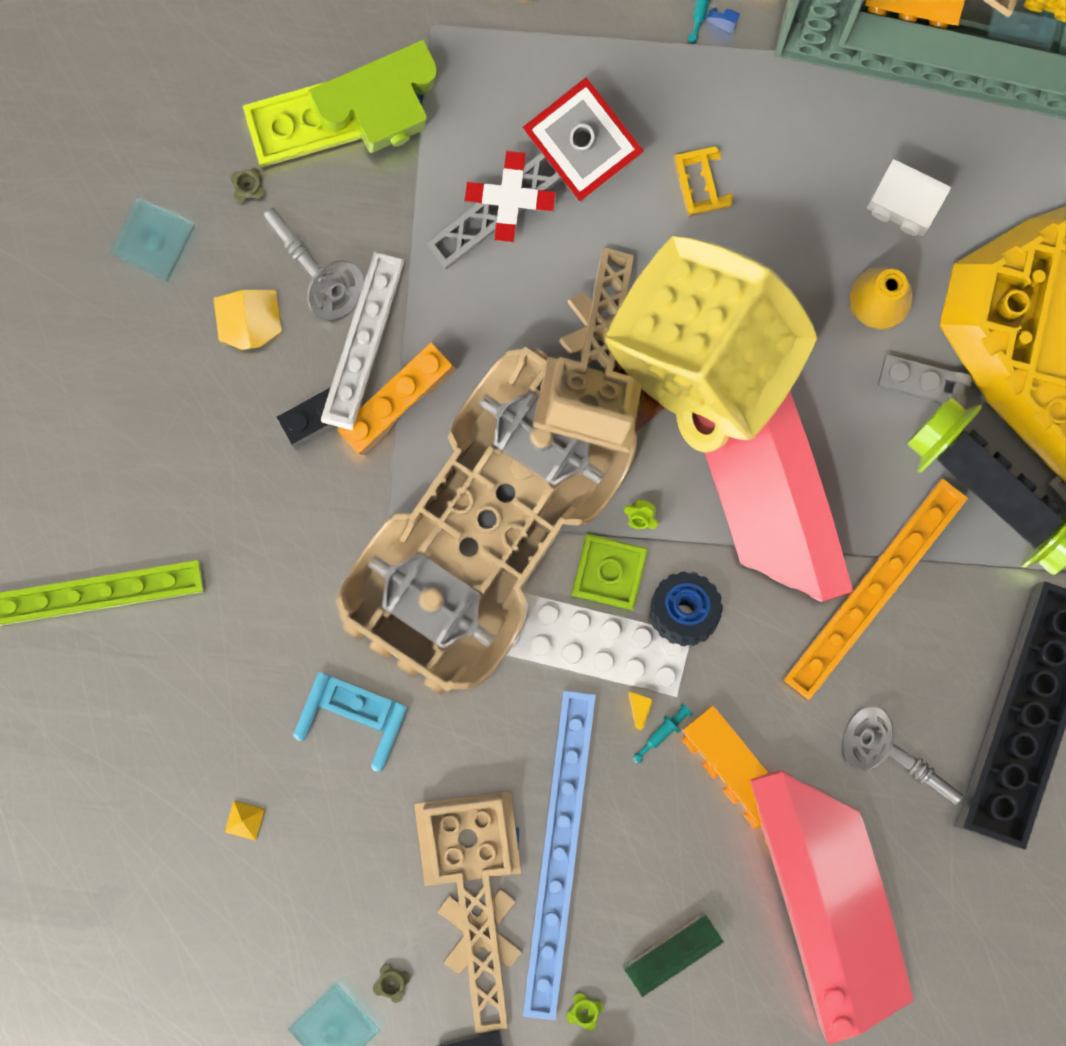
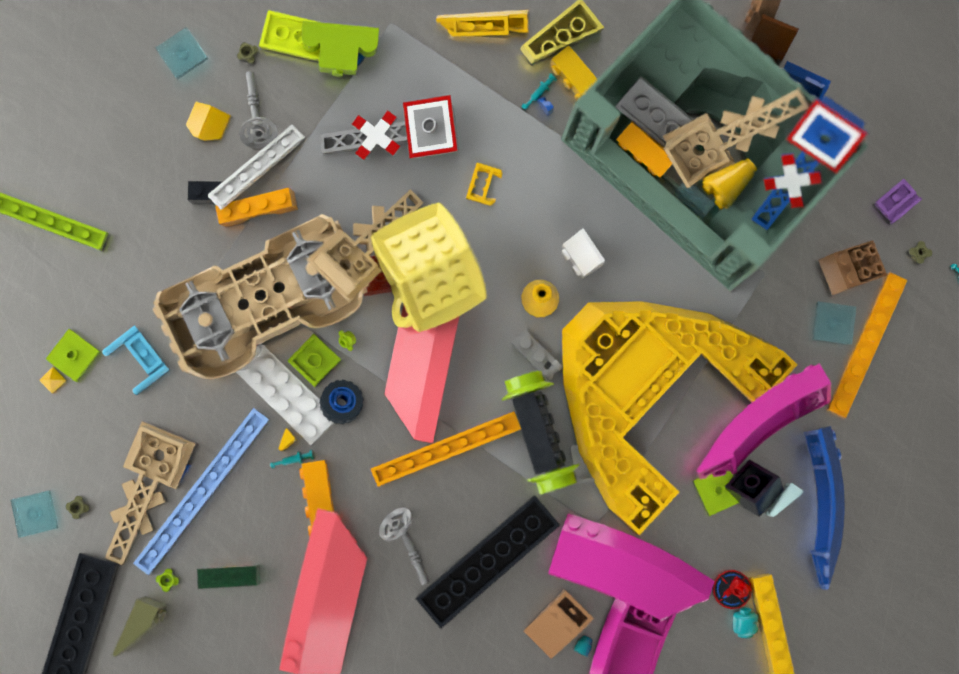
camera: 30 degrees right, 0 degrees up
none -> lime plate [45,329,101,382]

